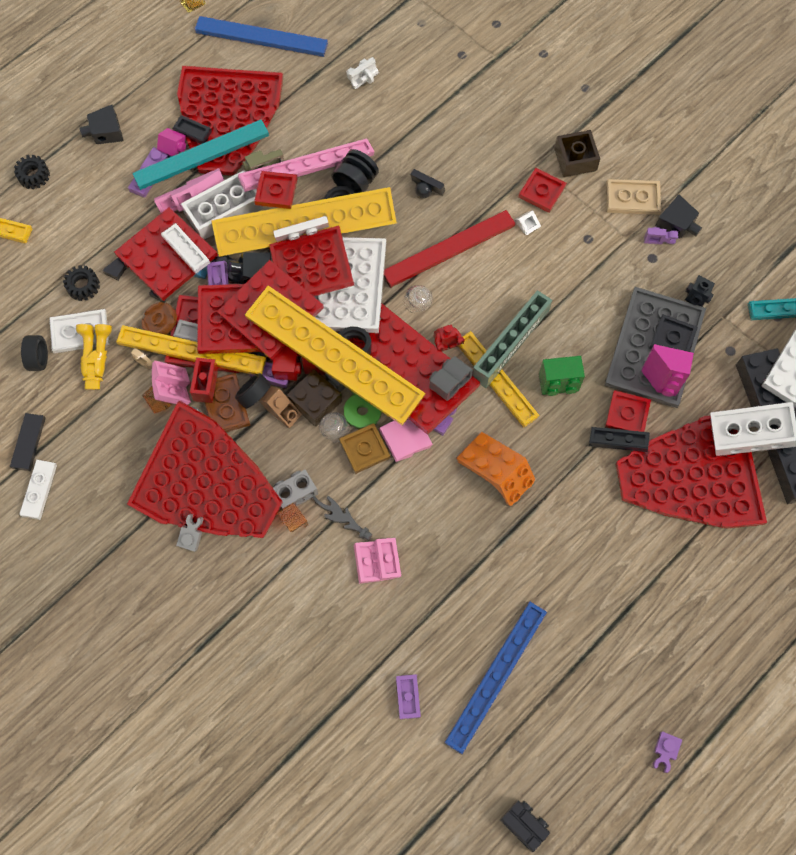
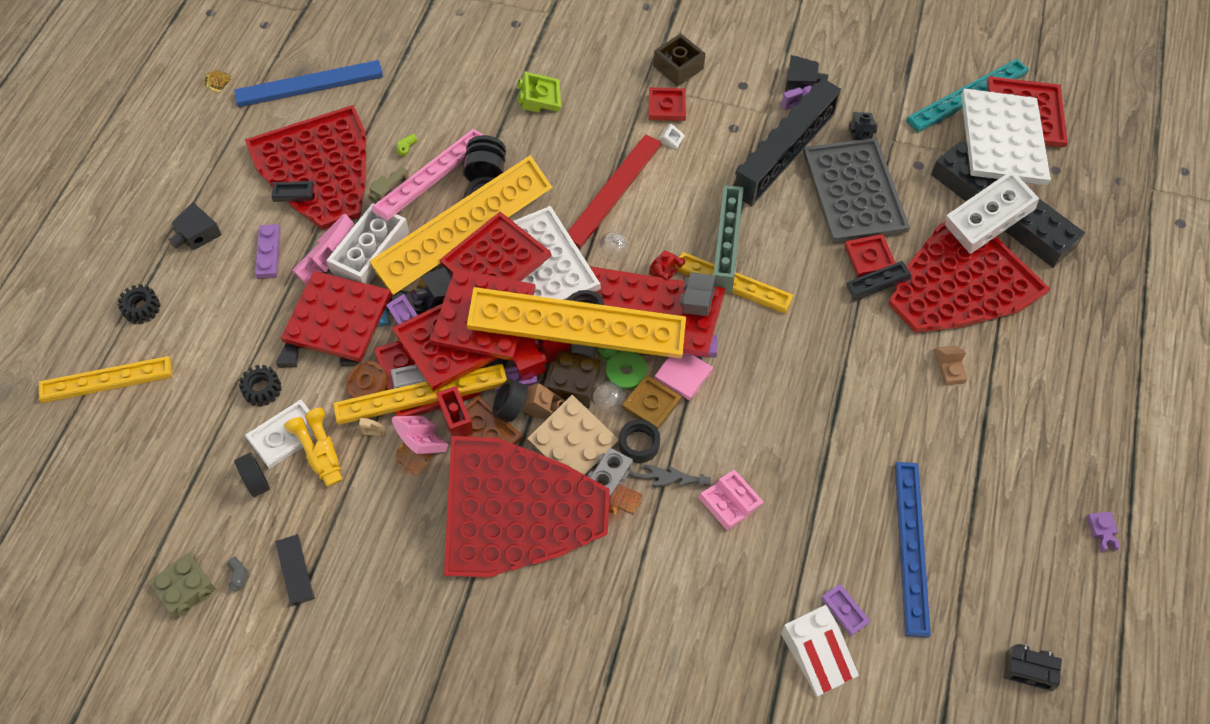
camera: 30 degrees left, 10 degrees down
white plate [19,460,57,520] -> none
teal tile [132,119,269,190] -> none
dark pink brick [157,128,186,156] -> none
white plate [161,223,210,274] -> none
light grey plate [176,514,203,552] -> none
red plate [254,171,298,209] -> none
white plate [274,216,329,242] -> none
white hips [346,57,379,89] -> none
black tile [410,169,445,199] -> none
orange bracket [456,432,535,506] -> none
green brick [539,356,585,396] -> none
tan tile [606,179,661,215] -> none
dark pink slope [641,344,694,397] -> none
black tile [649,314,698,352] -> none
none -> lime arm [396,134,418,156]
none -> lime plate [517,72,561,113]
none -> tan plate [526,395,619,475]
none -> black tyre [619,419,661,463]
none -> black brick [733,78,841,206]
none -> white slope [781,605,859,697]
none -> medium nougat slope [934,345,967,385]

